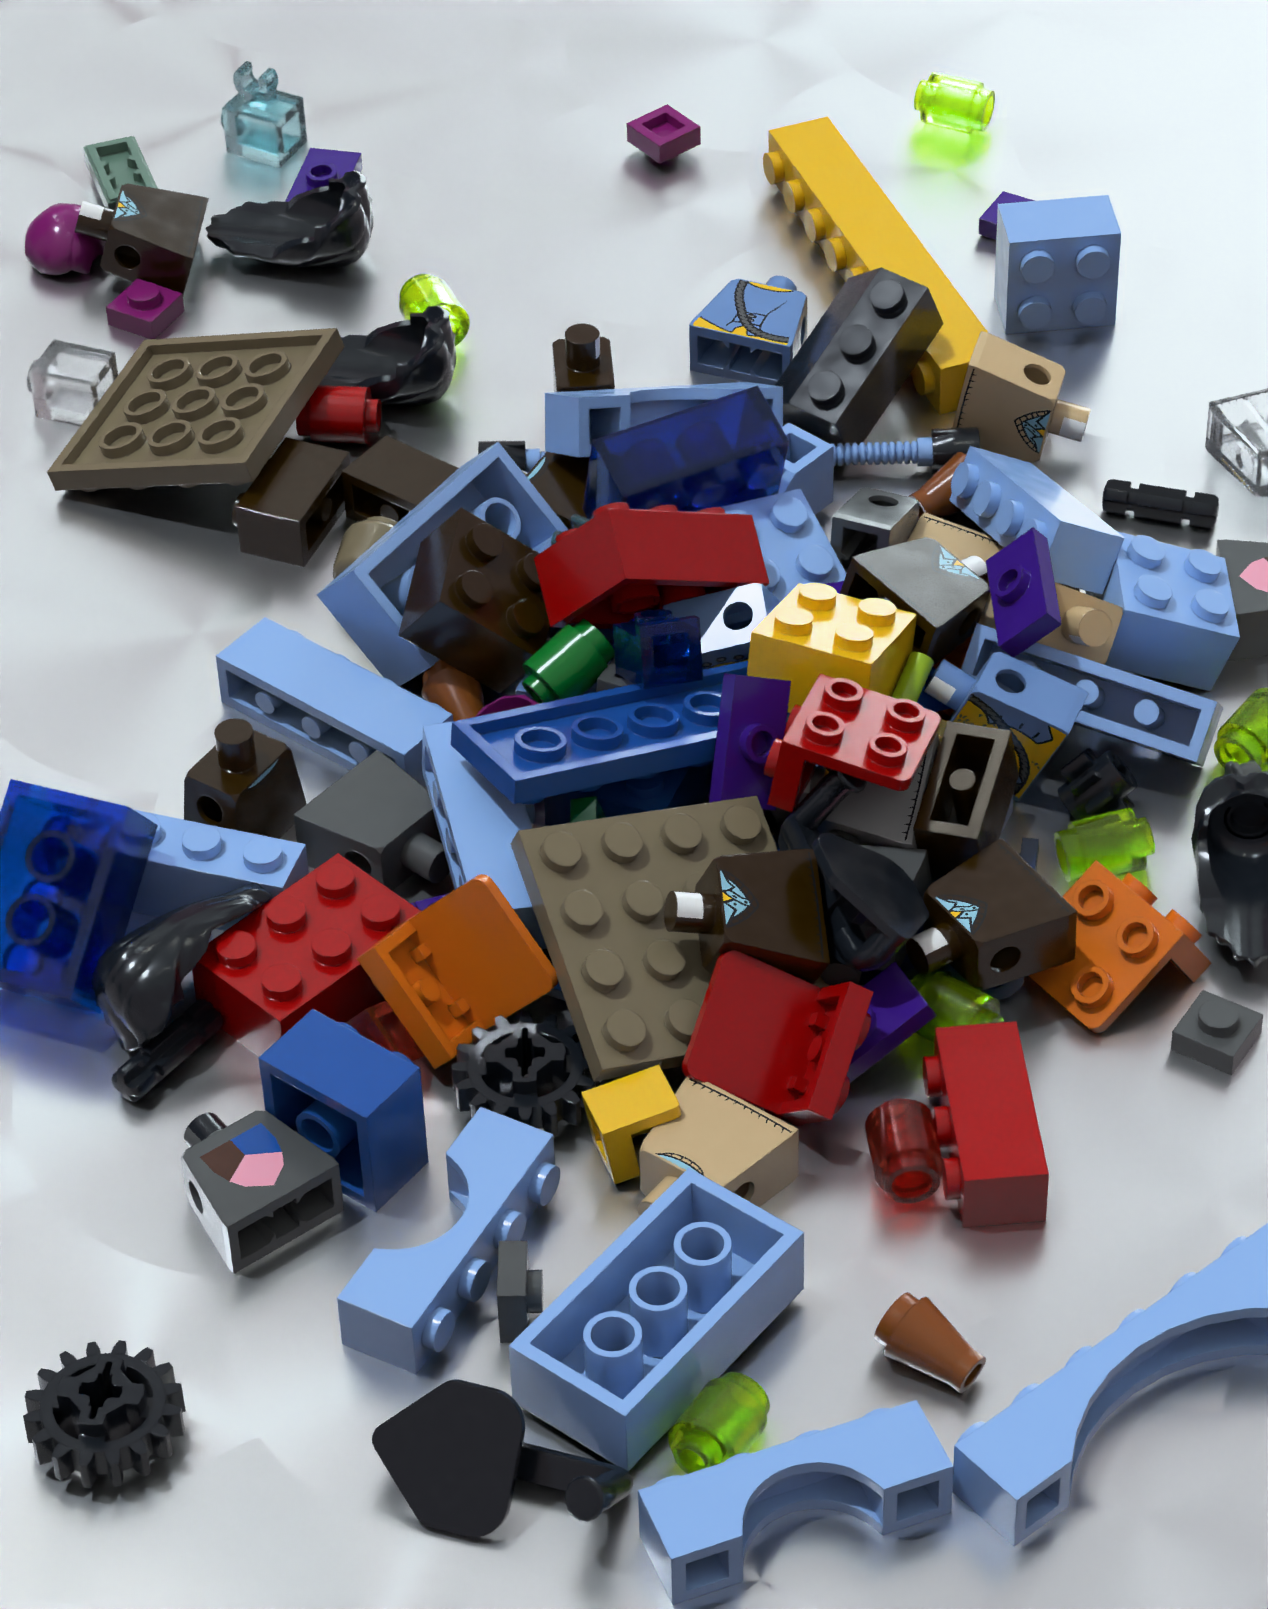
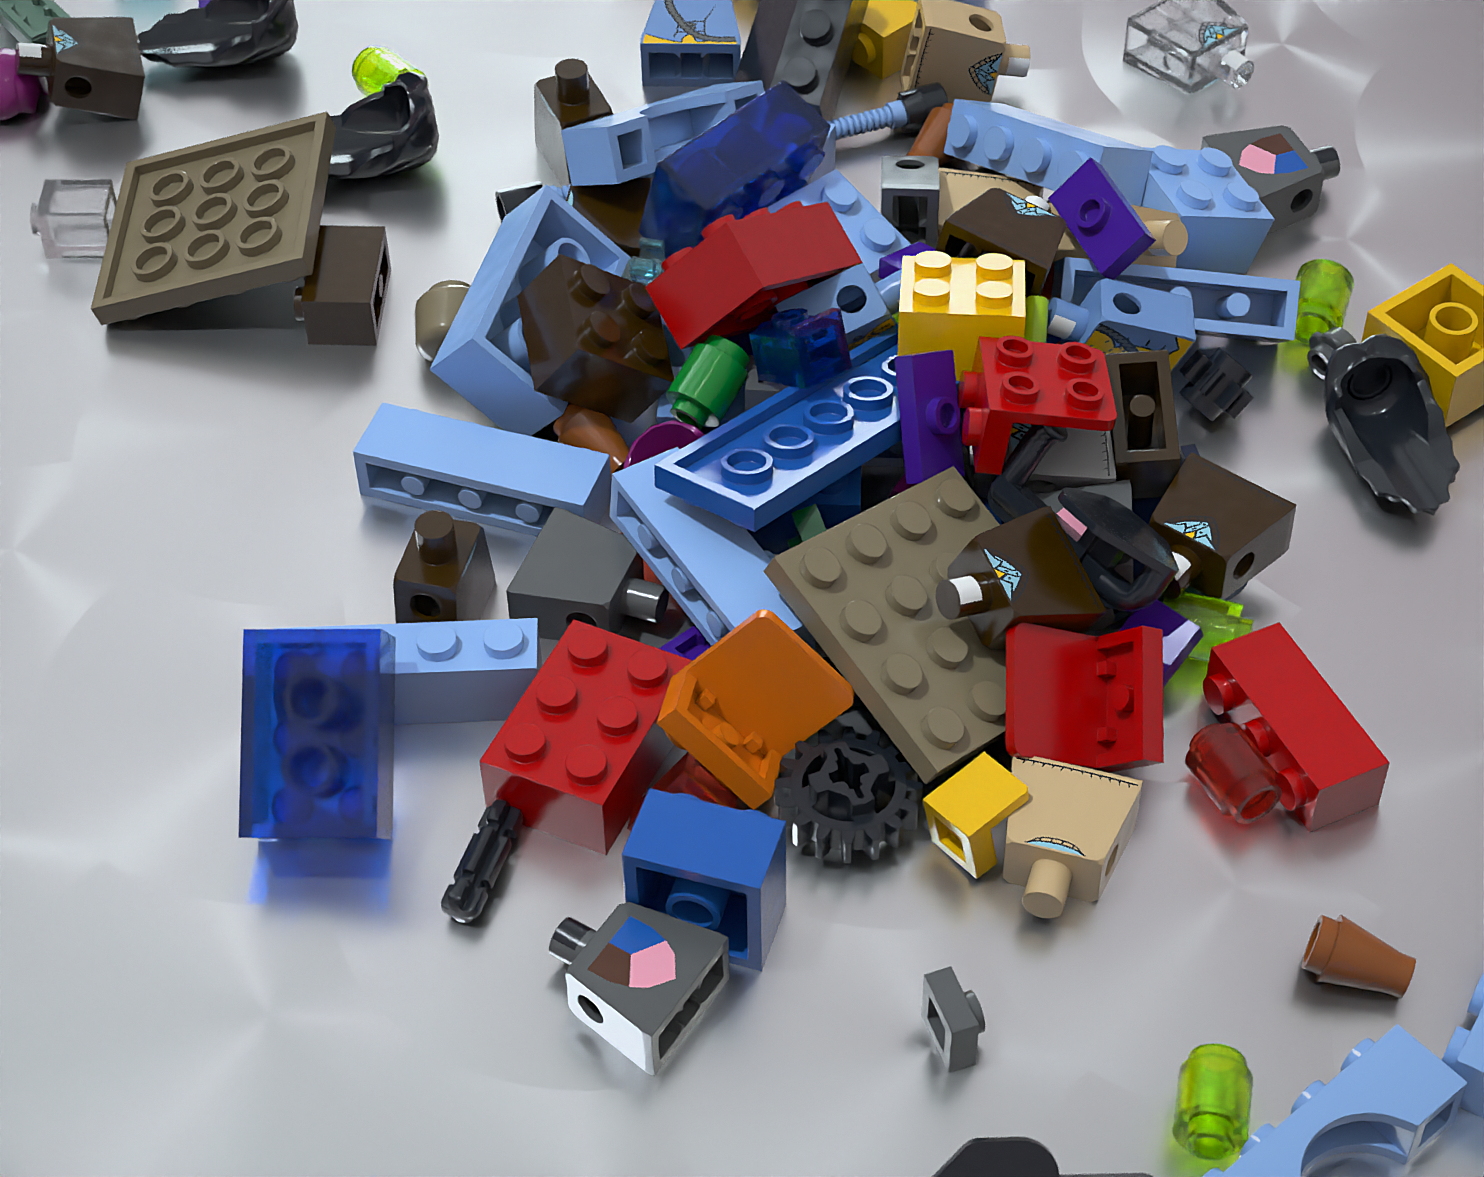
camera: 20 degrees left, 5 degrees up
black hair [91,883,272,1051] -> none
magenta plate [106,278,185,339] -> none
red brick [296,385,382,444] -> none
light blue arch [337,1107,560,1375] -> none
dark brown brick [342,435,459,522] -> none
light blue brick [509,1168,804,1471] -> none
orange bracket [1028,860,1211,1033] -> none
clear neon green brick [1054,807,1155,882] -> none
black axle [1102,479,1219,529] -> none
dark grey plate [1171,990,1263,1075] -> none

